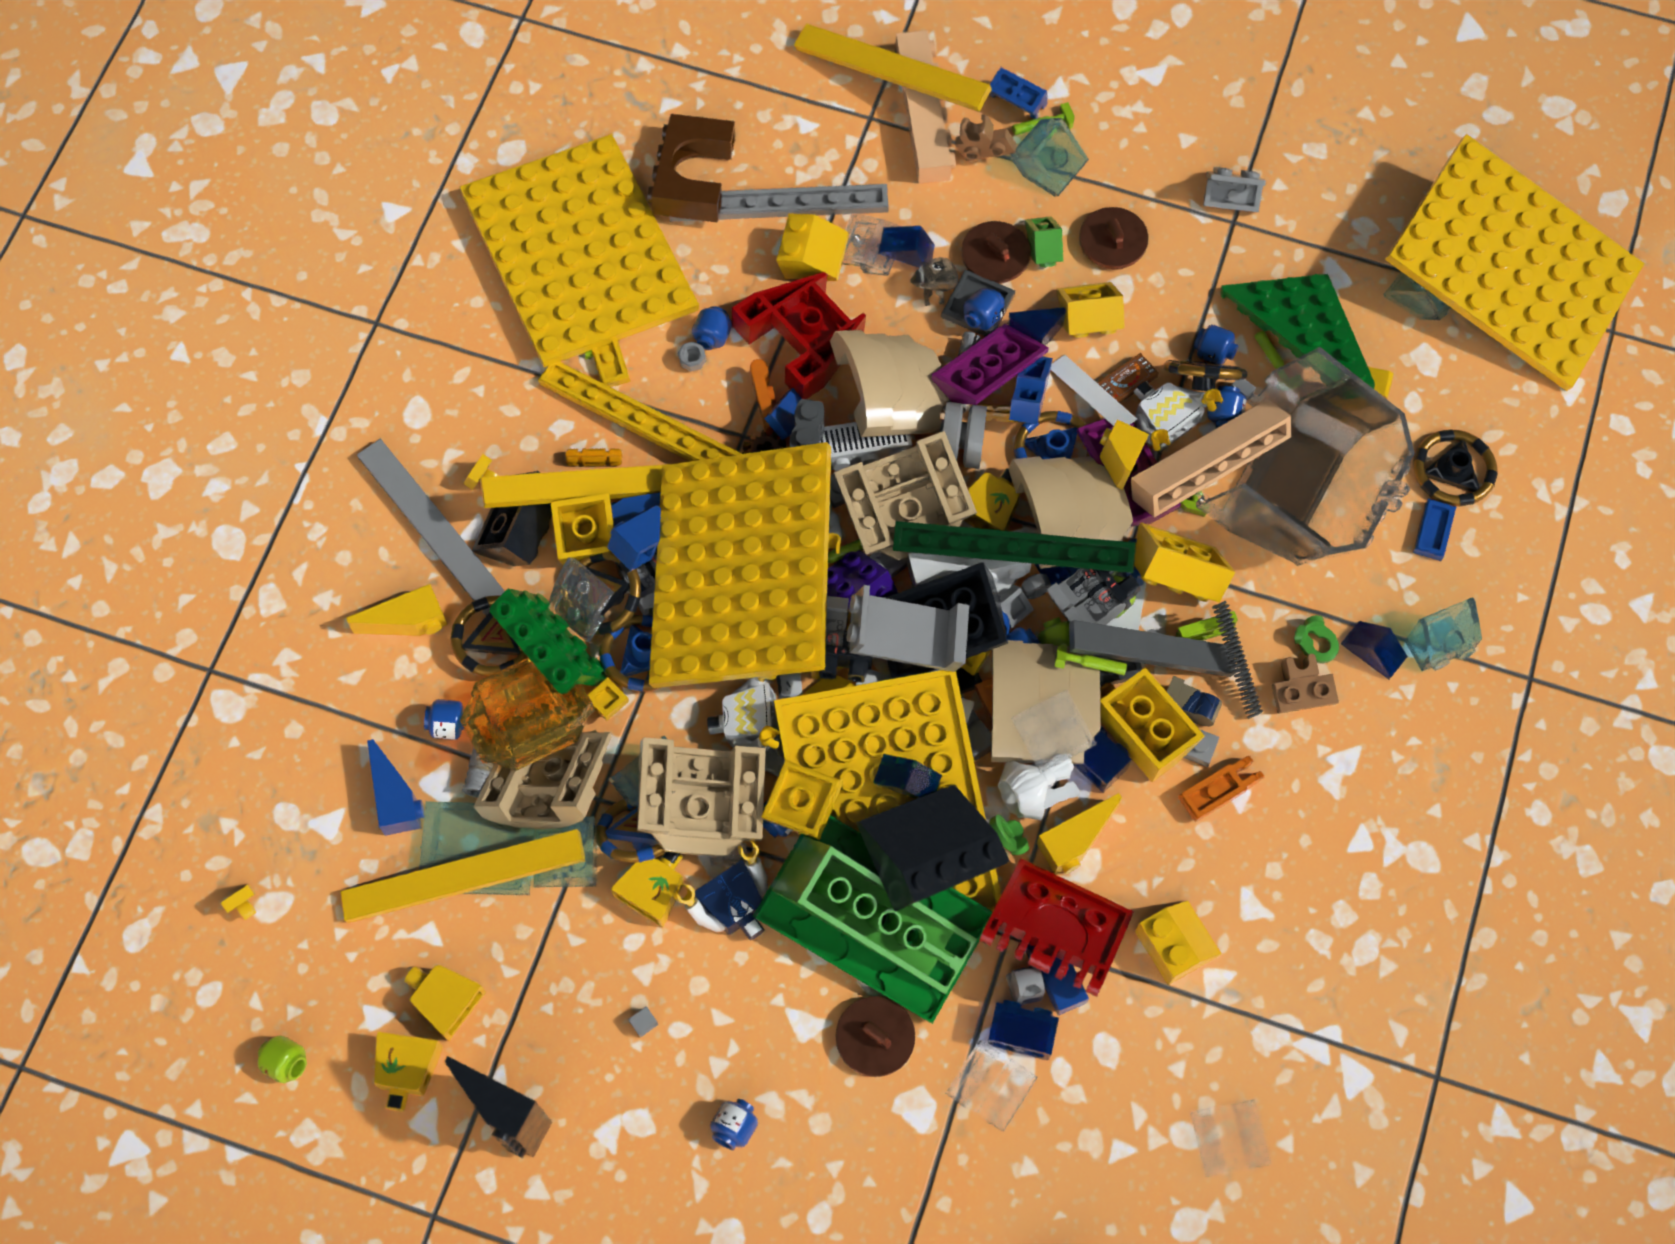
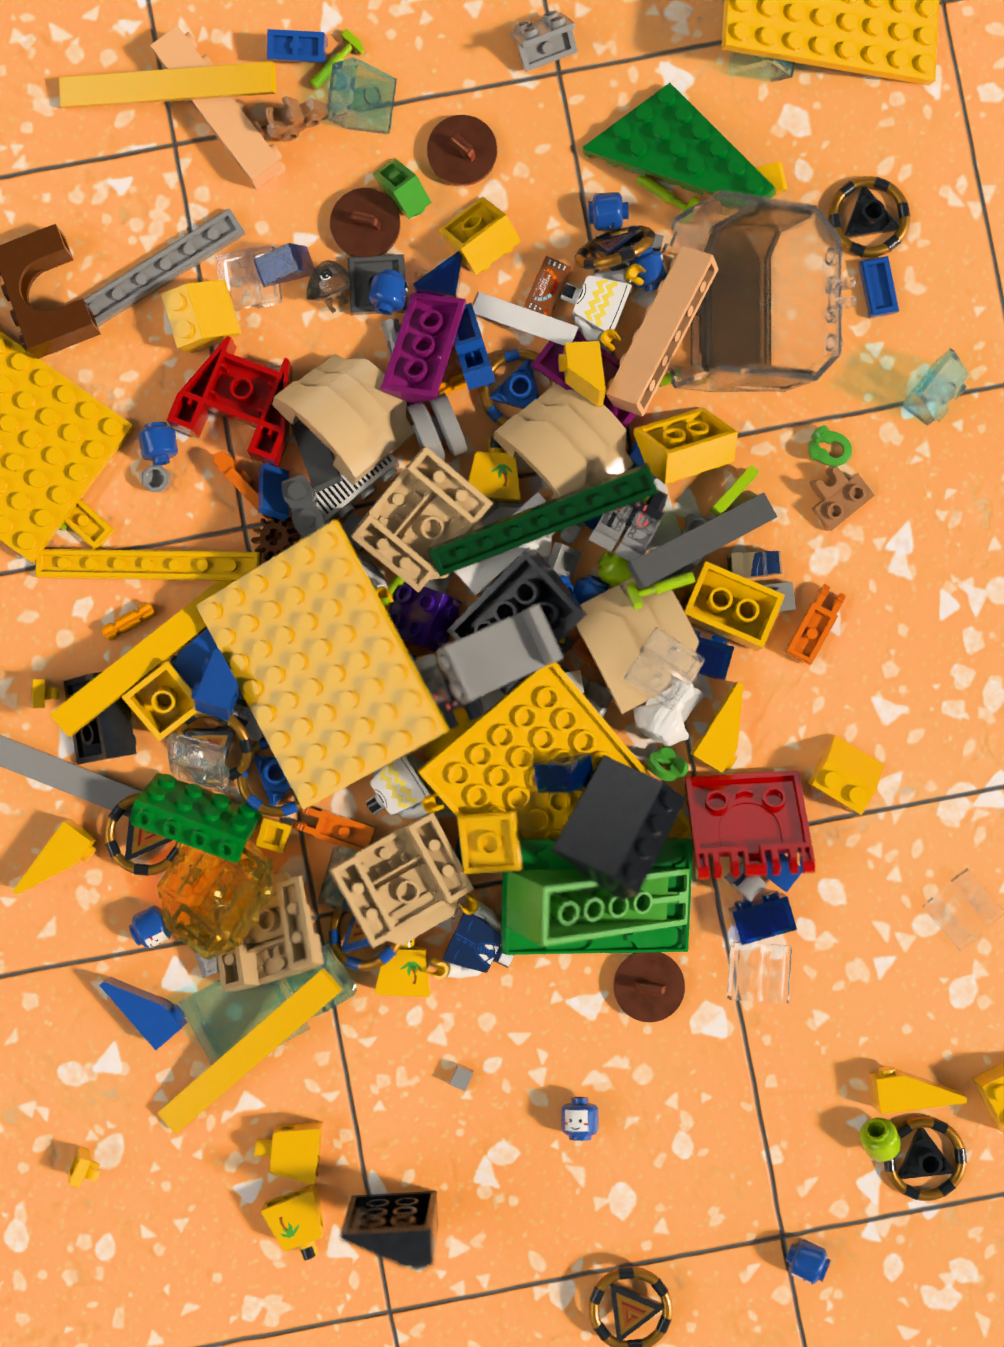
camera: 30 degrees left, 20 degrees up
lime head [257,1035,307,1084] -> none
dark grey piece [1212,601,1263,719] -> none
clear blue slope [1341,621,1408,680] -> none
none -> dark grey tile [290,420,343,492]
none -> orange hinge [293,807,377,852]

